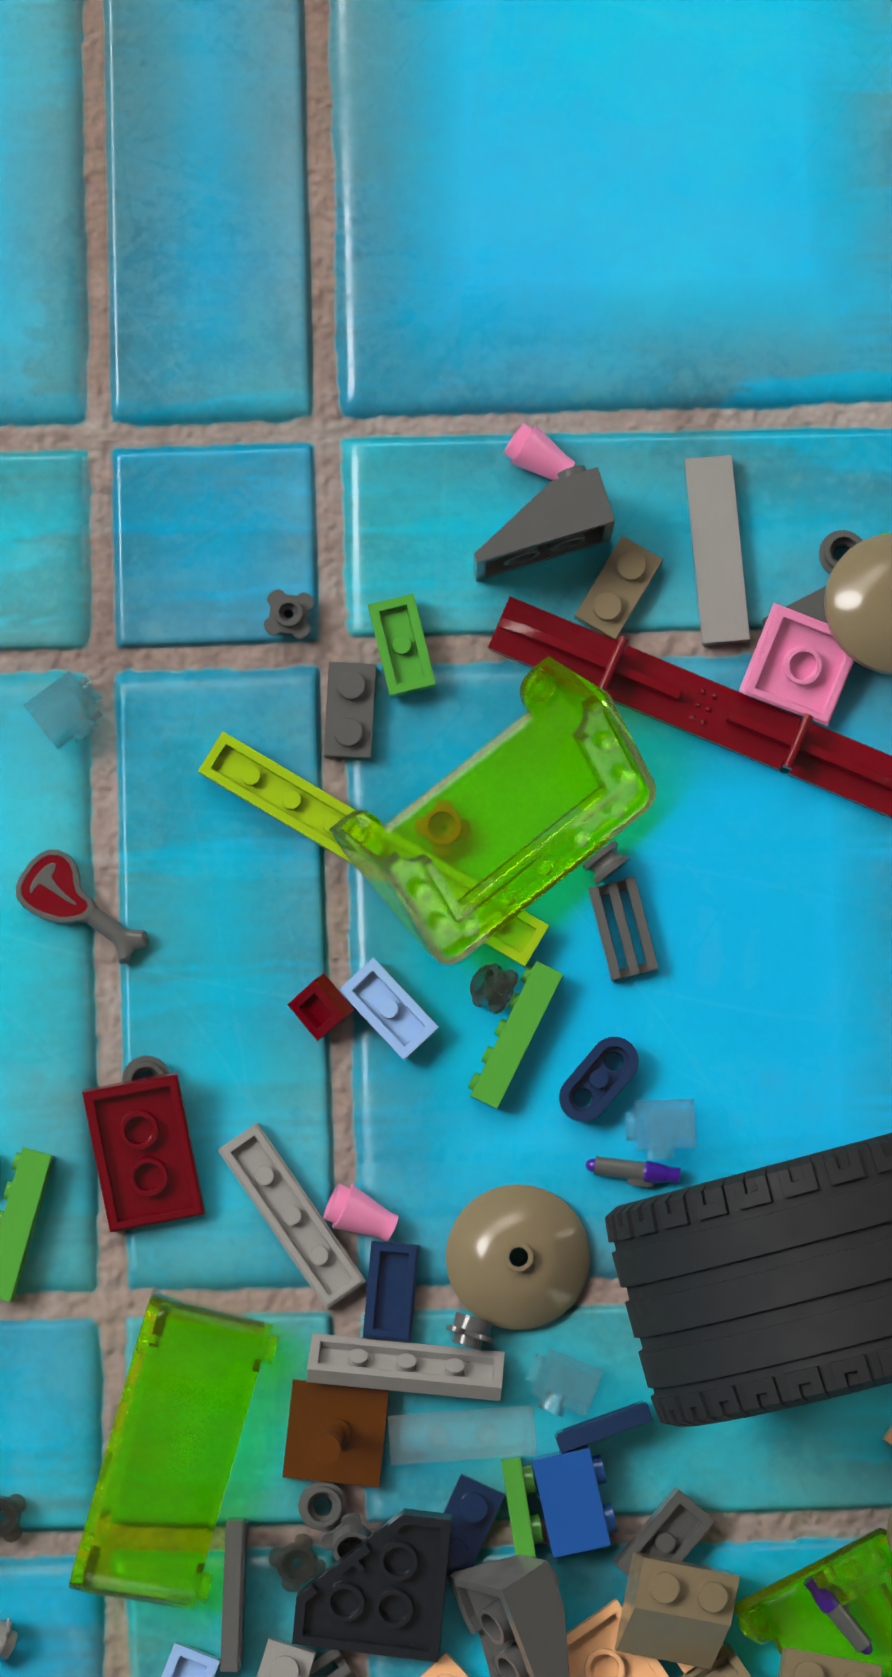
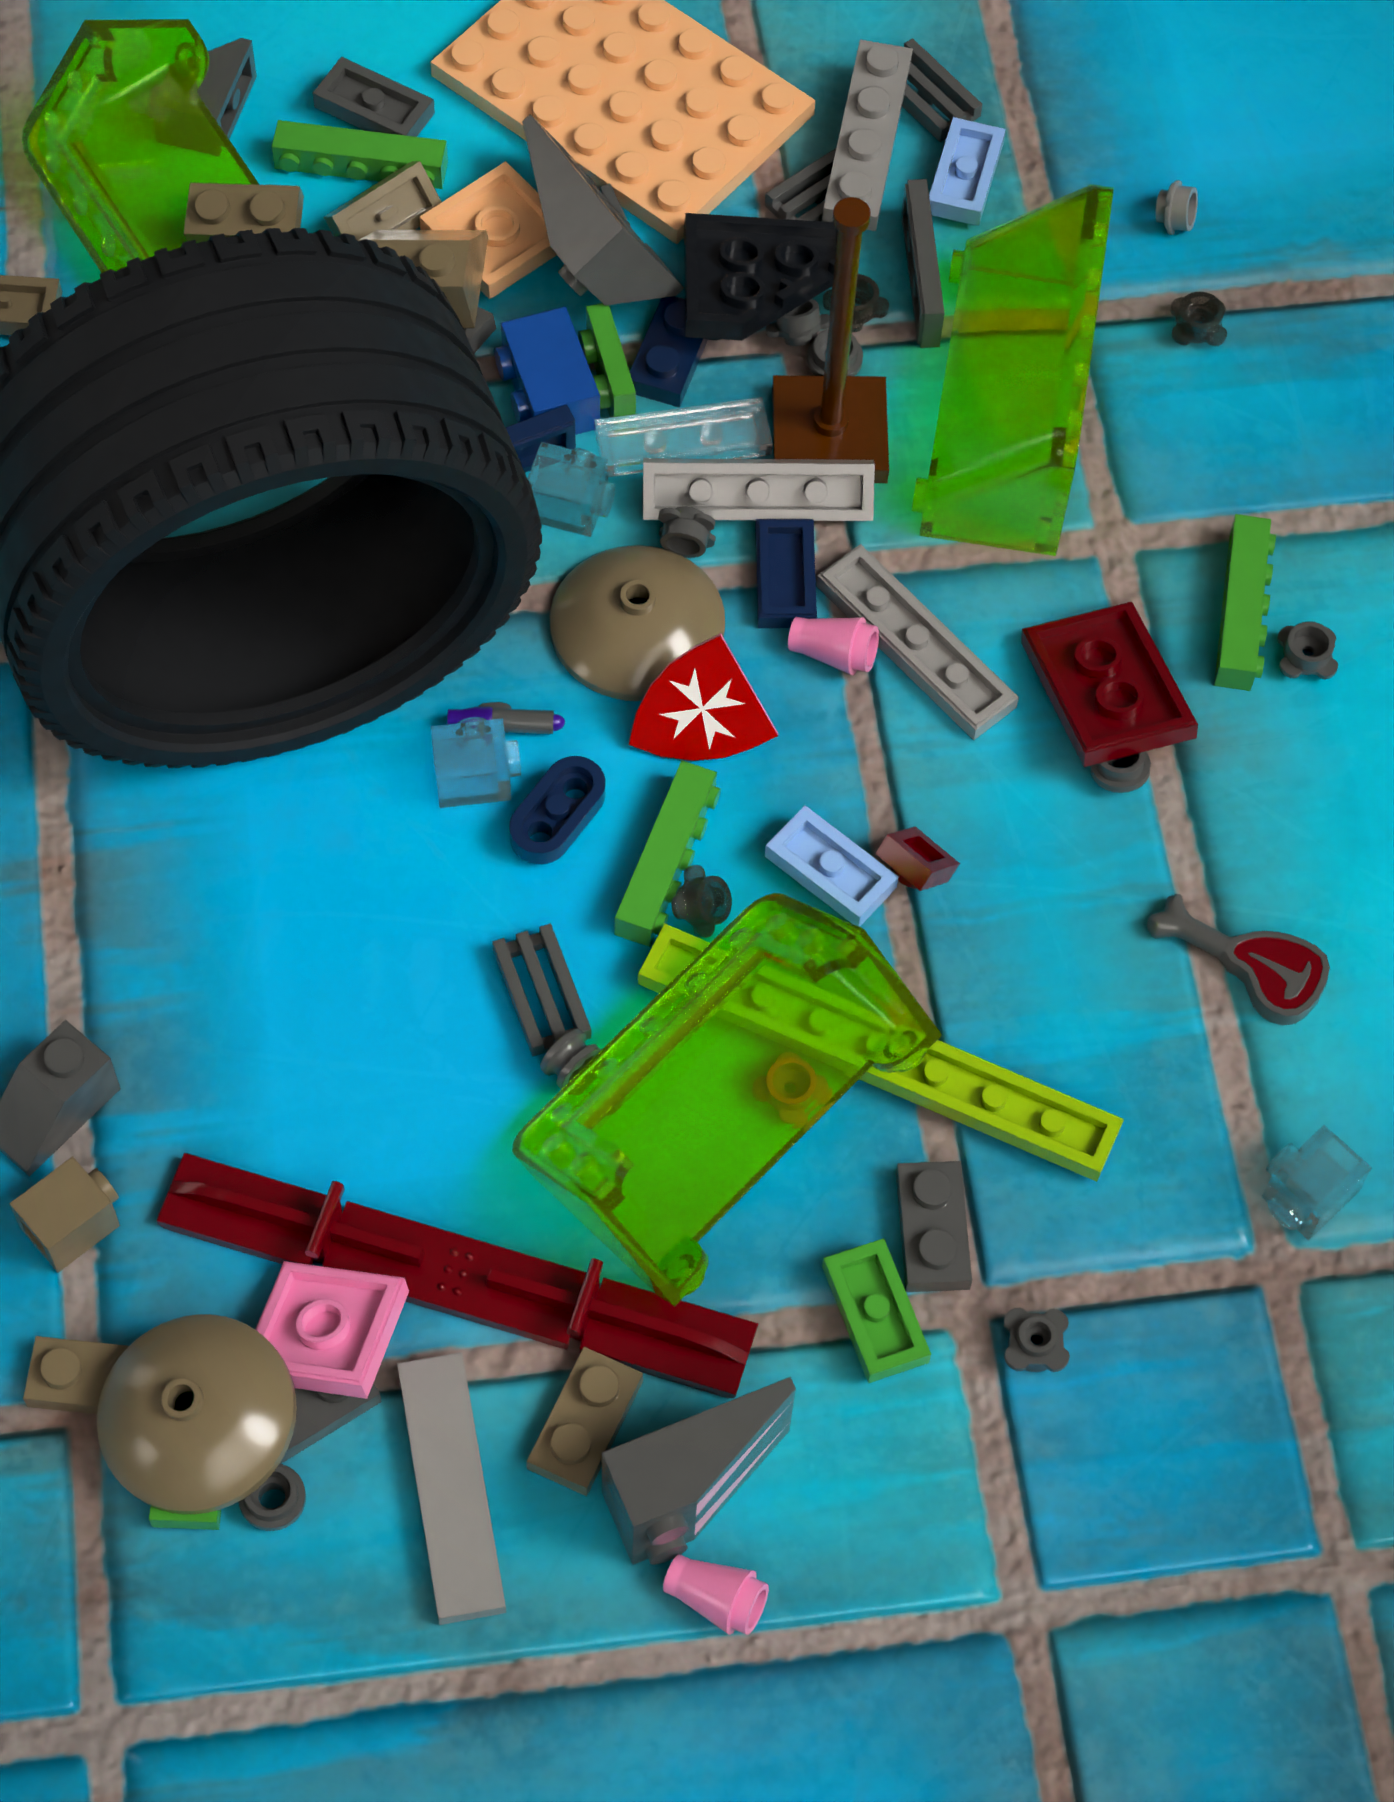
camera: 170 degrees right, 20 degrees down
none -> red shield [629,633,779,761]

